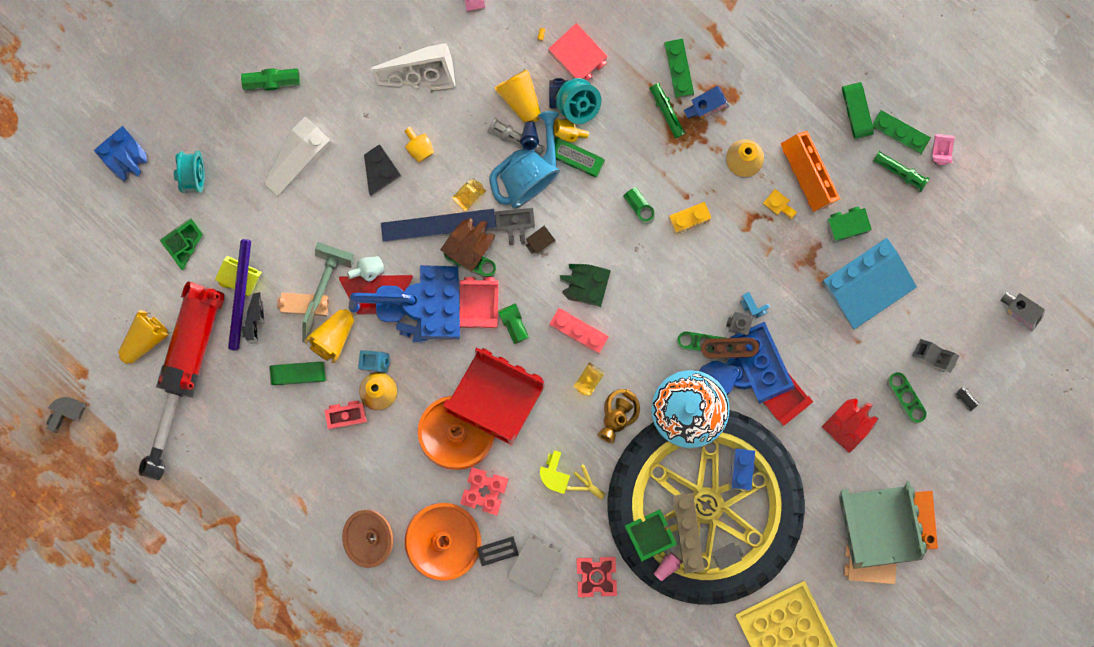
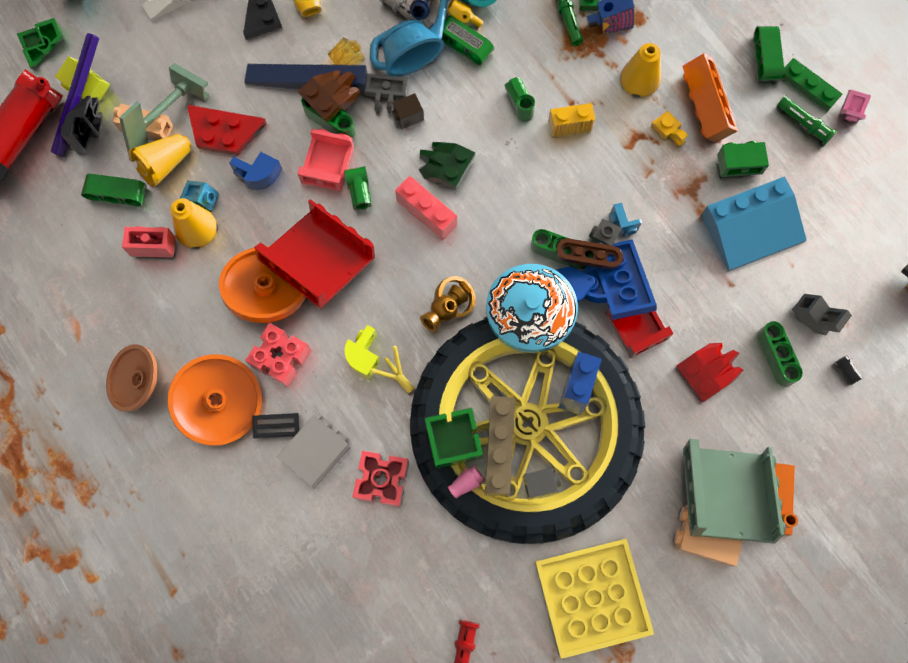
camera: 10 degrees right, 10 degrees down
light aqua piece [347,256,385,281] -> none
blue plate [348,265,460,340] -> none
clear yellow bracket [574,362,605,396] -> none

